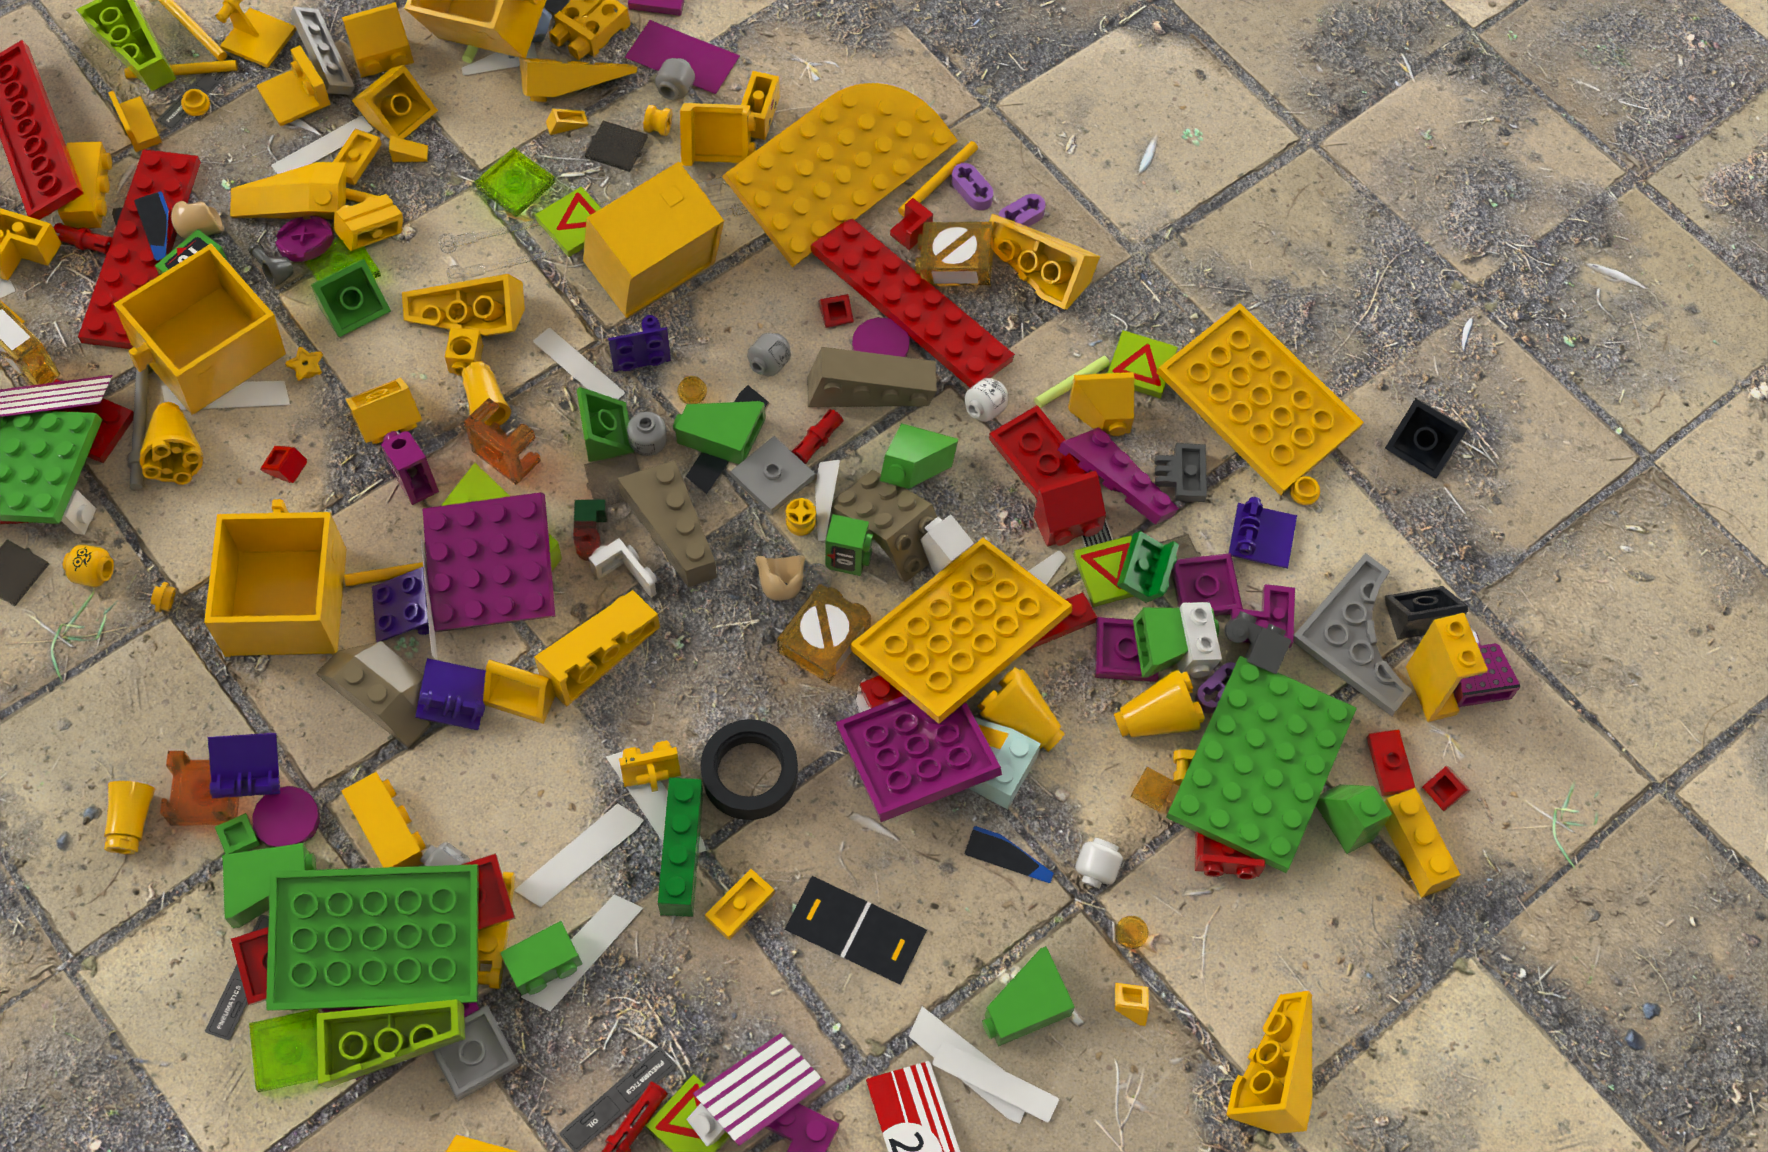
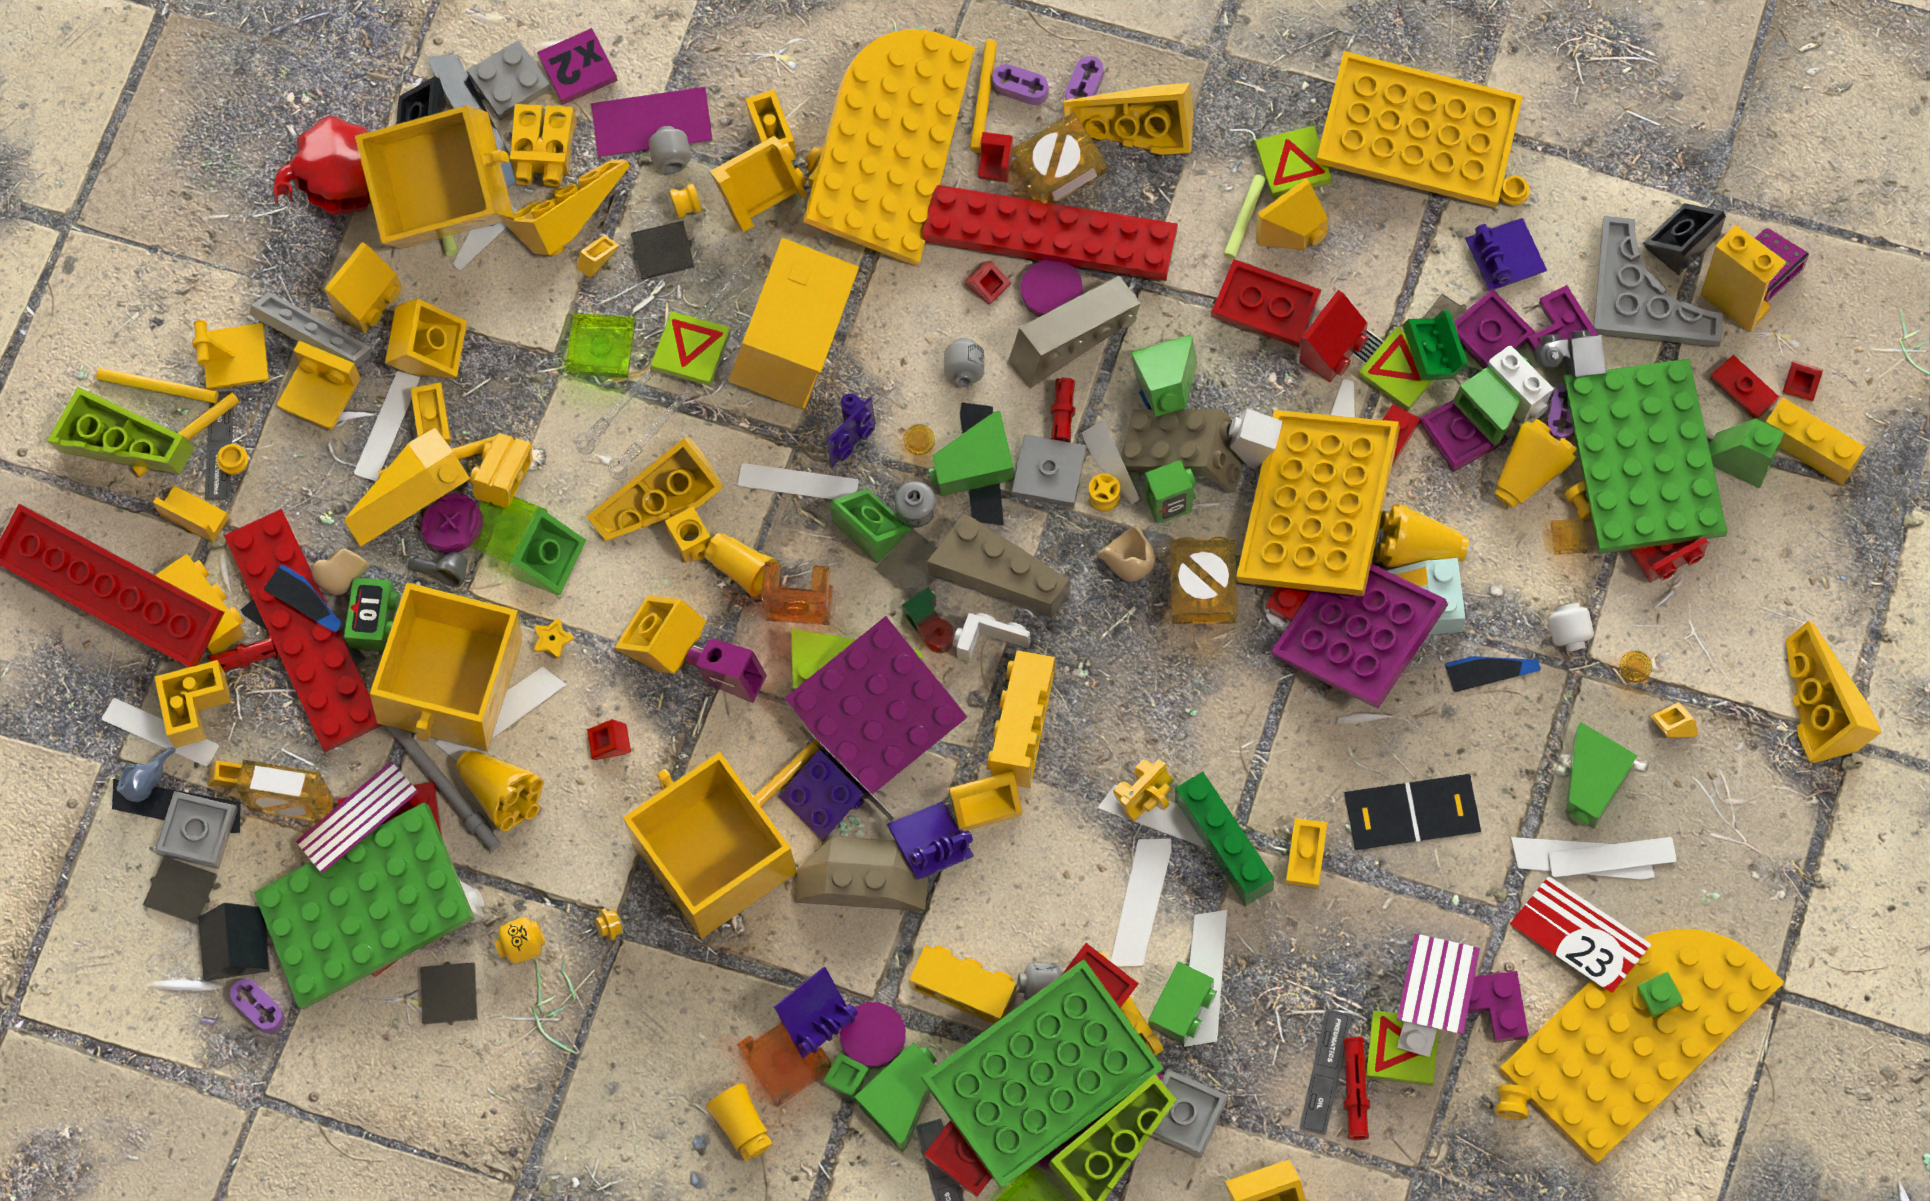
camera: 25 degrees left, 5 degrees up
yellow piece [389,135,428,162] -> none
black tyre [701,719,798,820] -> none
white head [965,378,1008,422] -> none
magenta wing [1058,427,1179,525] -> none
dark grey hinge [1154,443,1207,502] -> none
black slope [1385,398,1468,479] -> none

